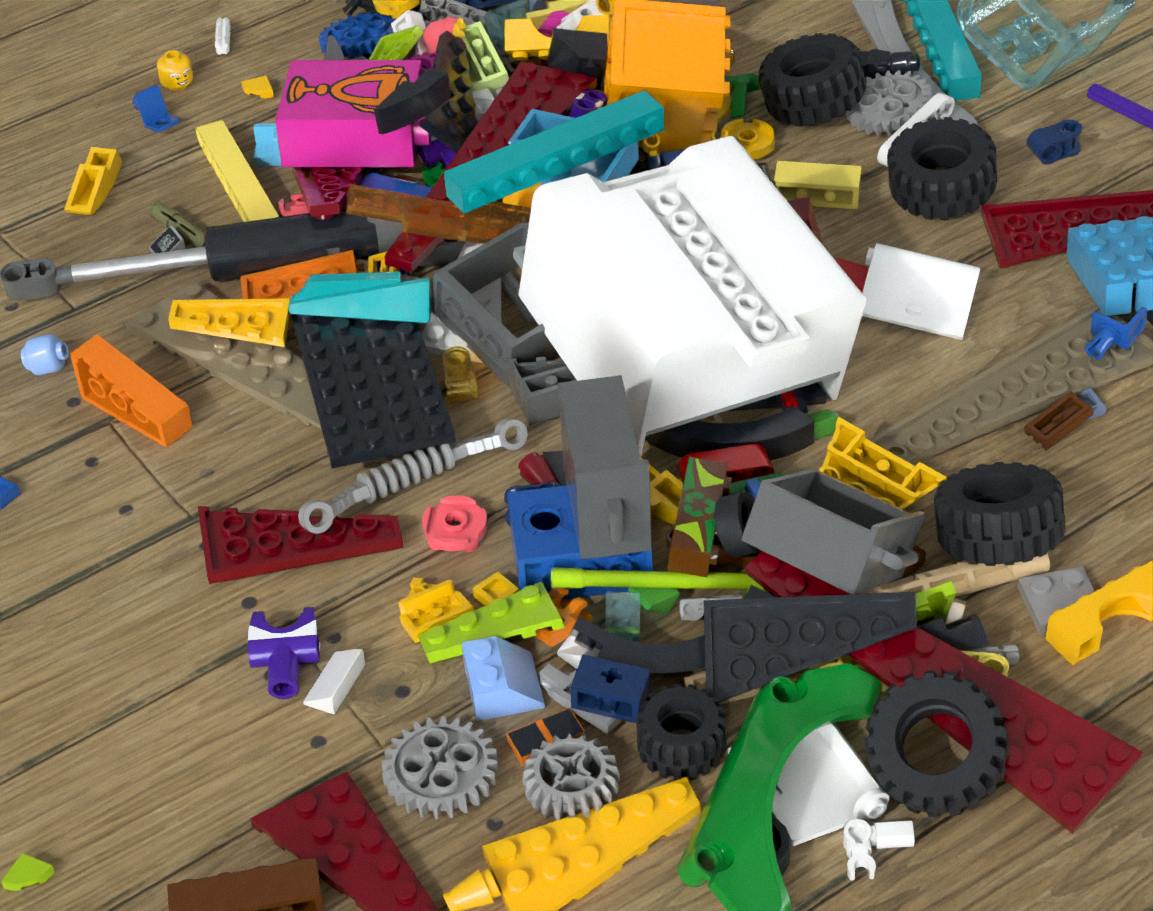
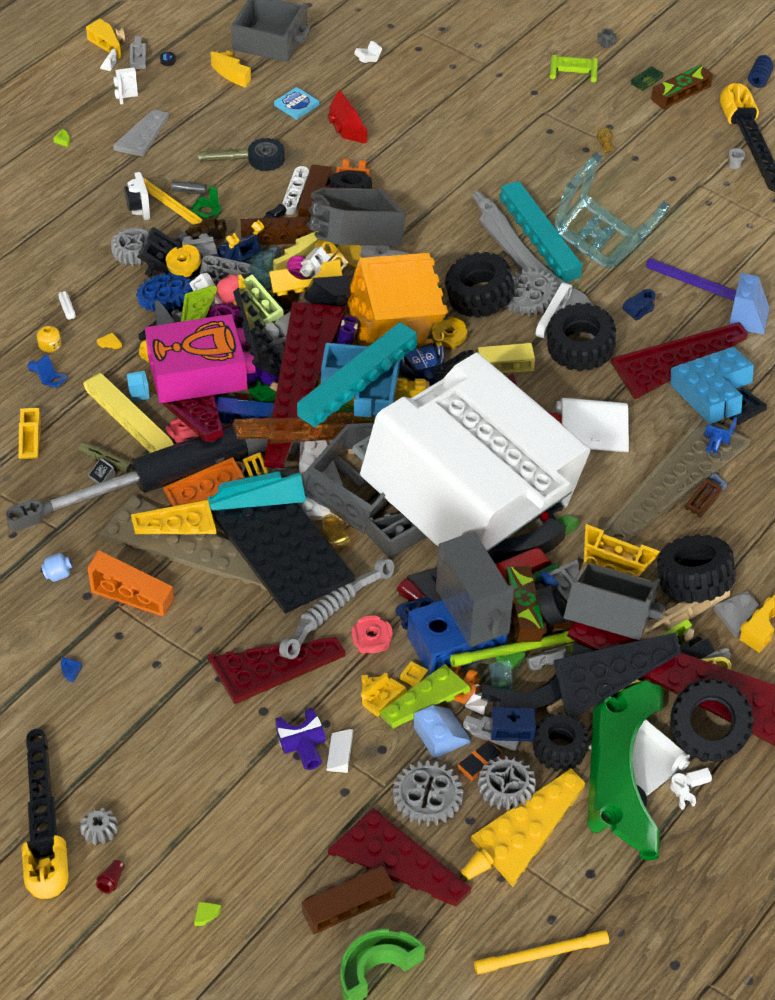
camera: 20 degrees left, 5 degrees up
black slope [374,69,452,135] -> none
black piece [857,48,920,81] -> none

